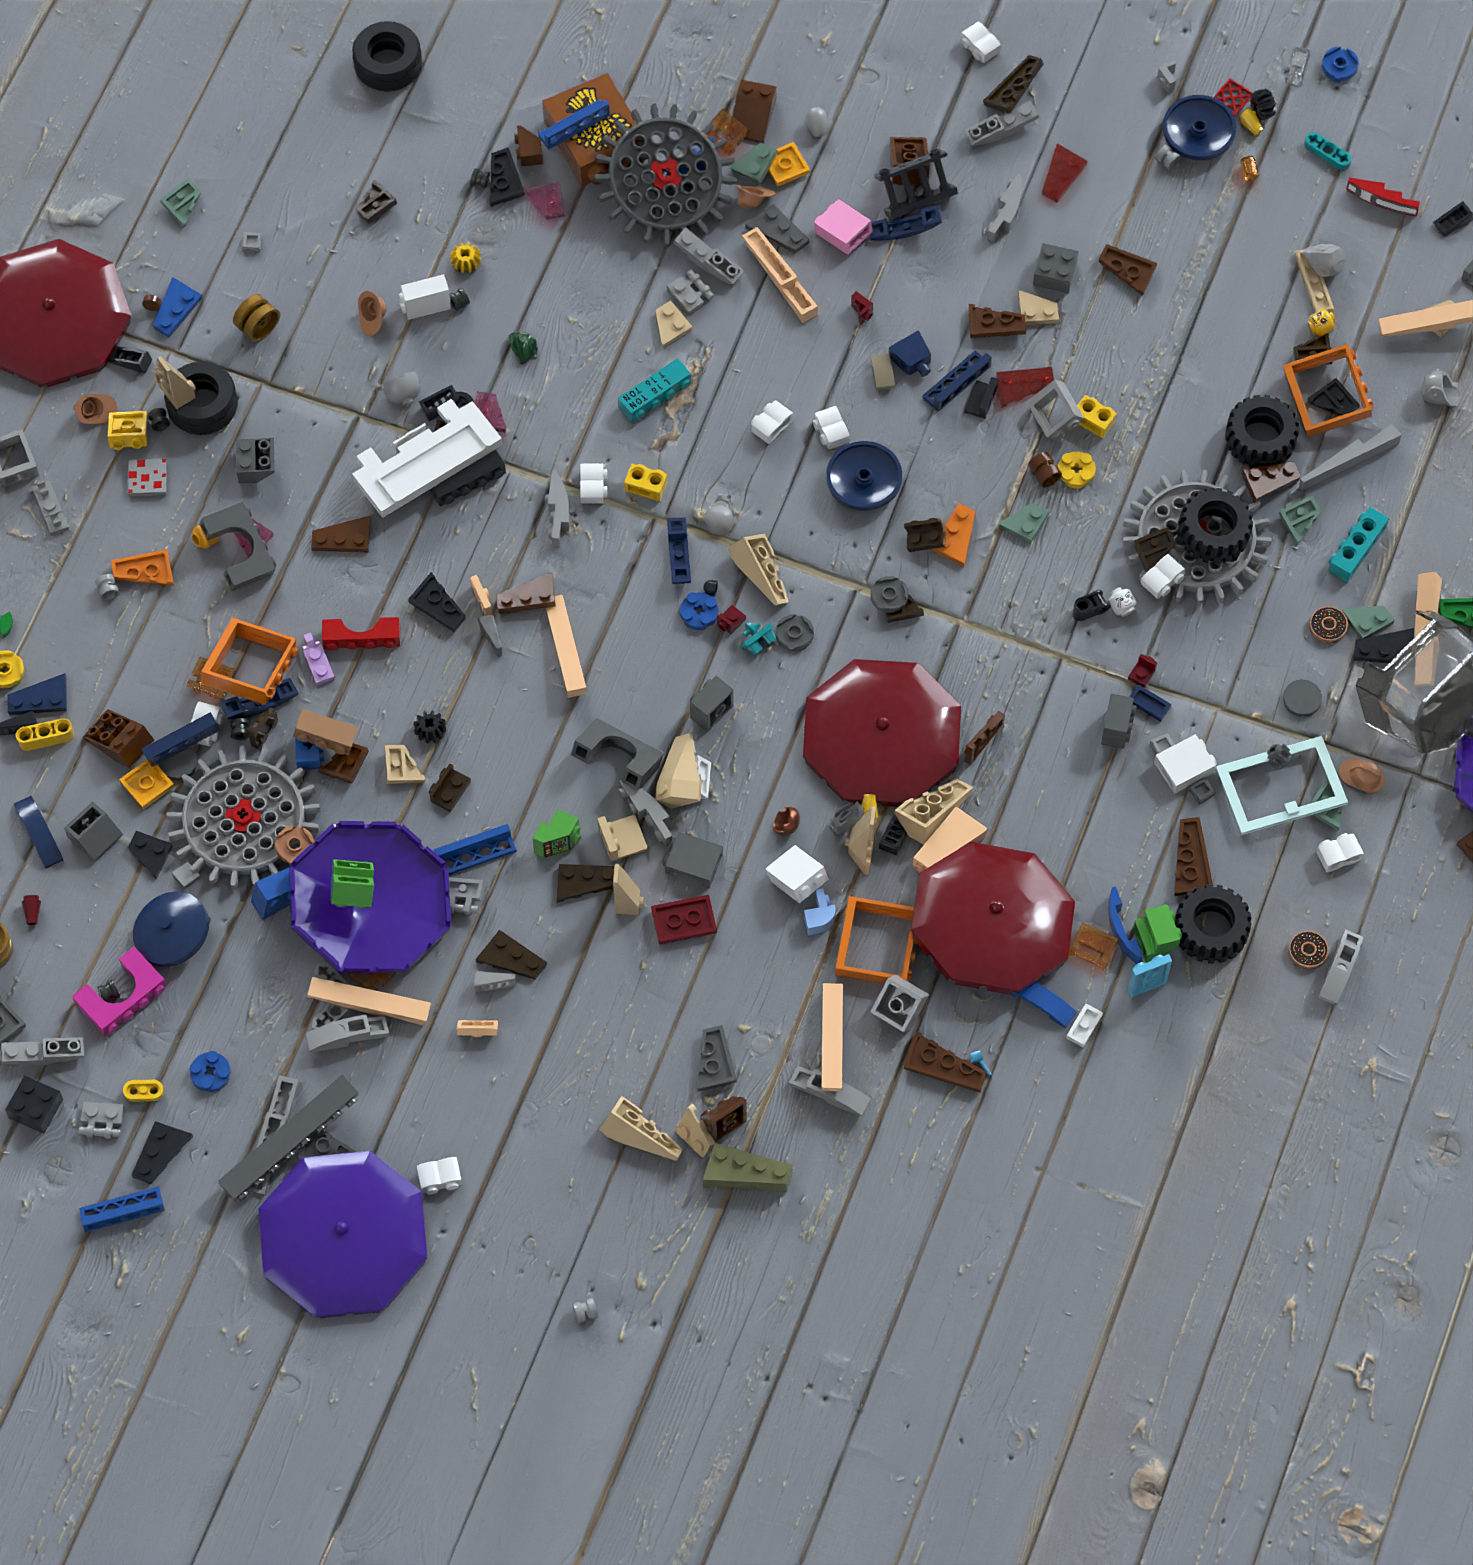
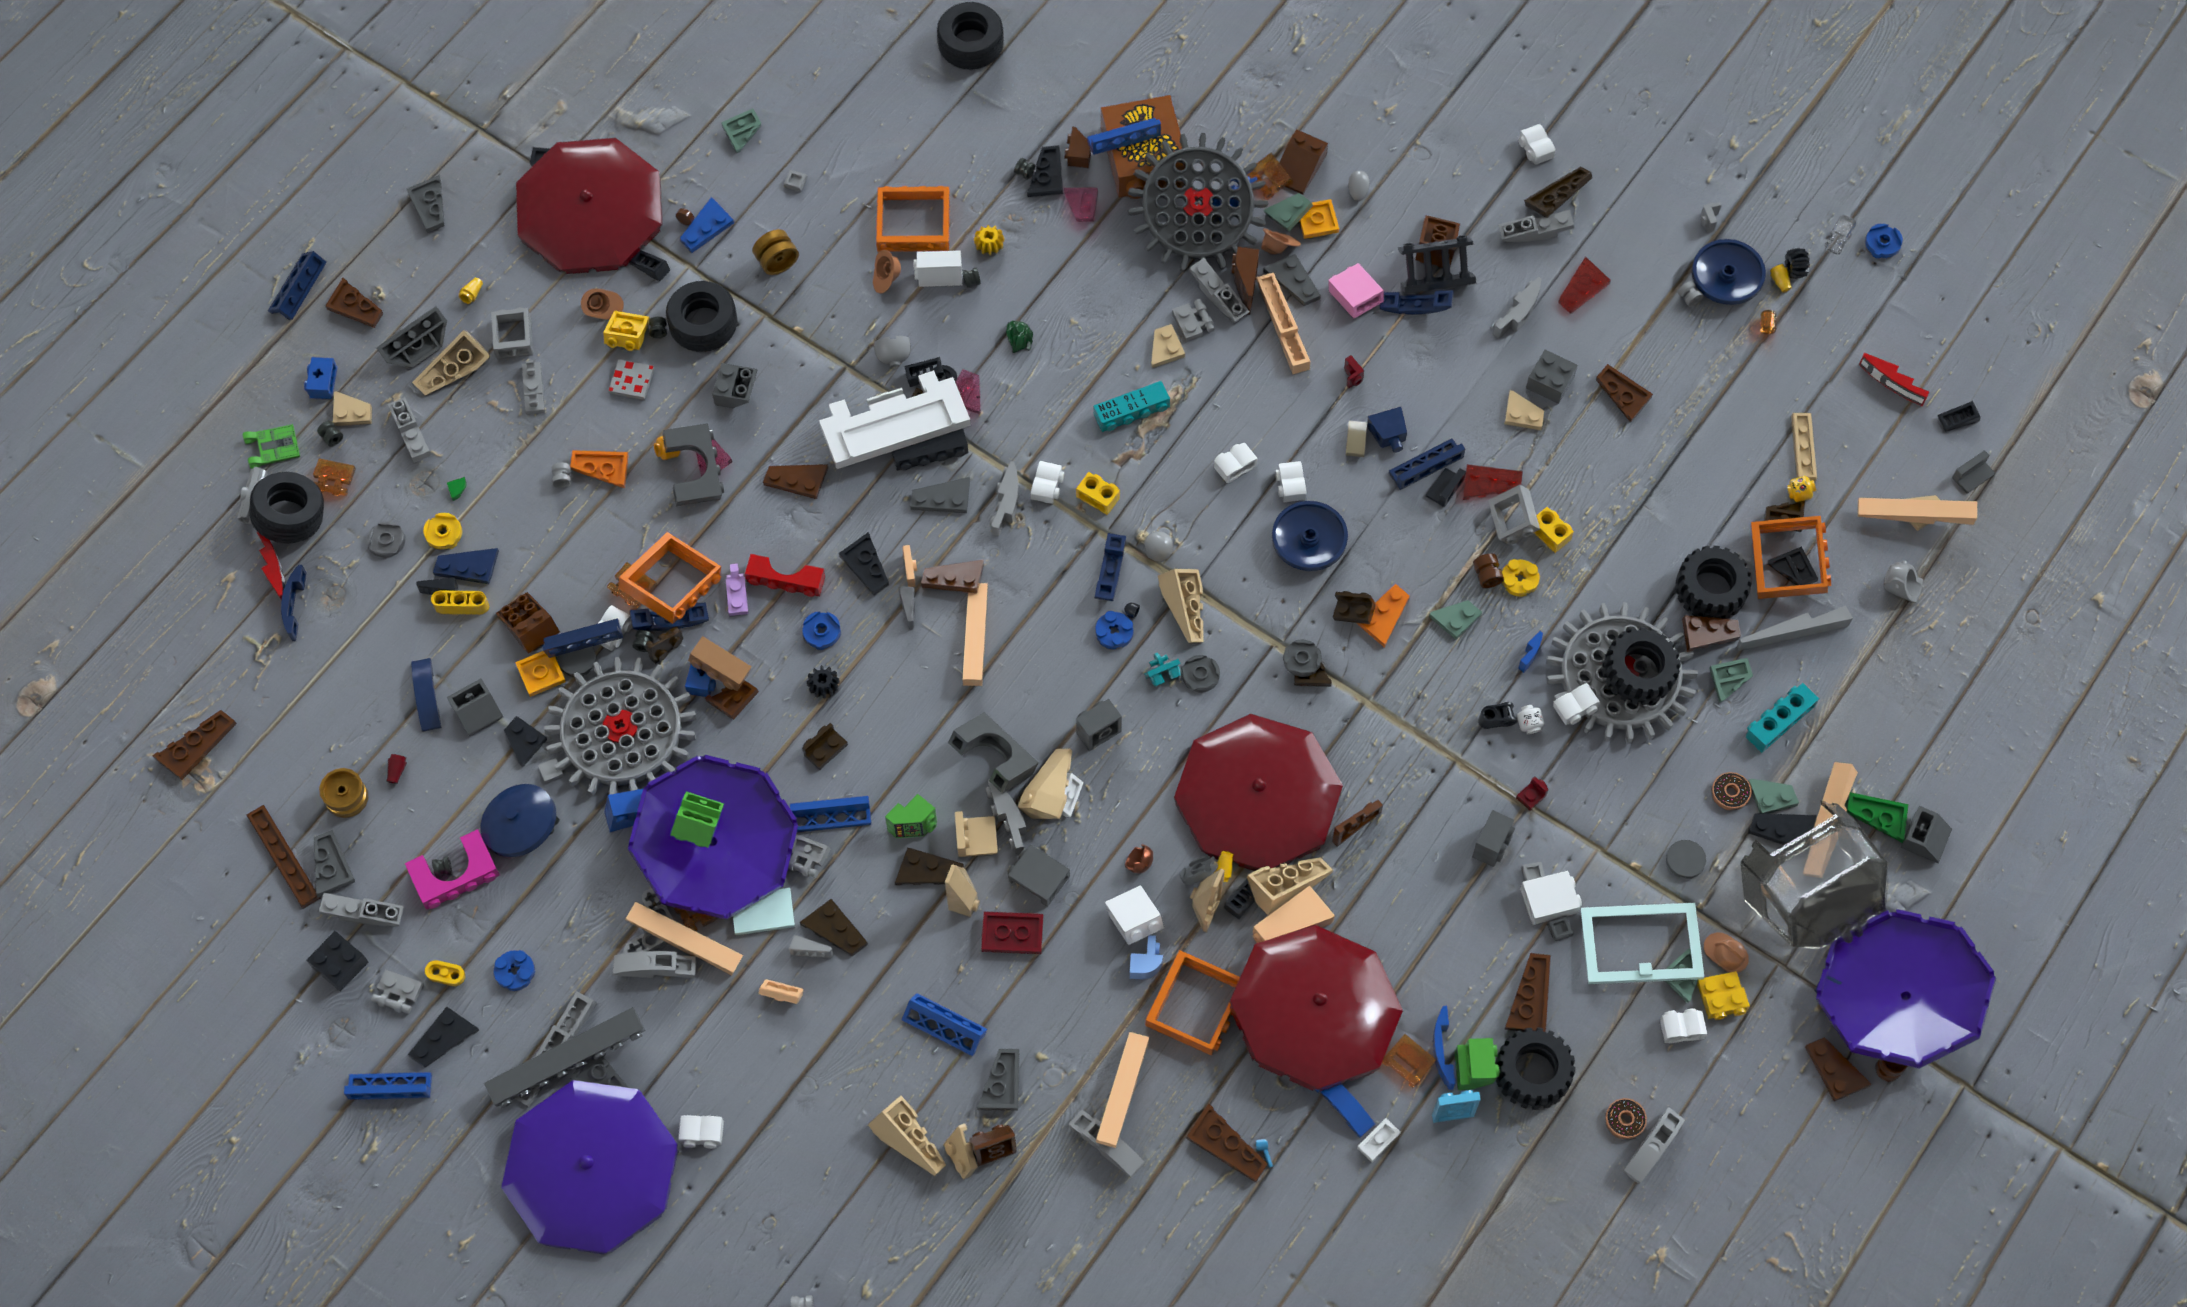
camera: 15 degrees right, 0 degrees up
tan wedge [154,356,196,409] -> none
nougat tile [275,826,314,864] -> none
dark brown wing [356,180,397,224] -> none
tan wing [384,745,425,784] -> none
olive wedge [703,1143,793,1192] -> none
dark red bracket [717,605,746,634] -> none
light grey brick [870,974,929,1032] -> none
reddish brown wing [969,304,1026,338] -> none
dark blue tile [1130,685,1171,722] -> none
dark brown wing [1133,527,1176,573] -> none
red window [1213,78,1253,117] -> none
dark grey gear [1267,744,1291,767] -> none
light grey helmet [1302,244,1346,277] -> none
teal beam [1304,132,1352,170] -> none
none -> light aqua tile [733,888,795,936]
none -> blue plate [802,611,841,650]
none -> orange window [876,186,950,252]
none -> blue fence [902,993,987,1056]
none -> dark grey wing [911,477,970,513]
none -> reddish brown slope [1231,247,1260,315]
none -> blue slope [1518,631,1543,673]
none -> yellow plate [1697,971,1750,1020]

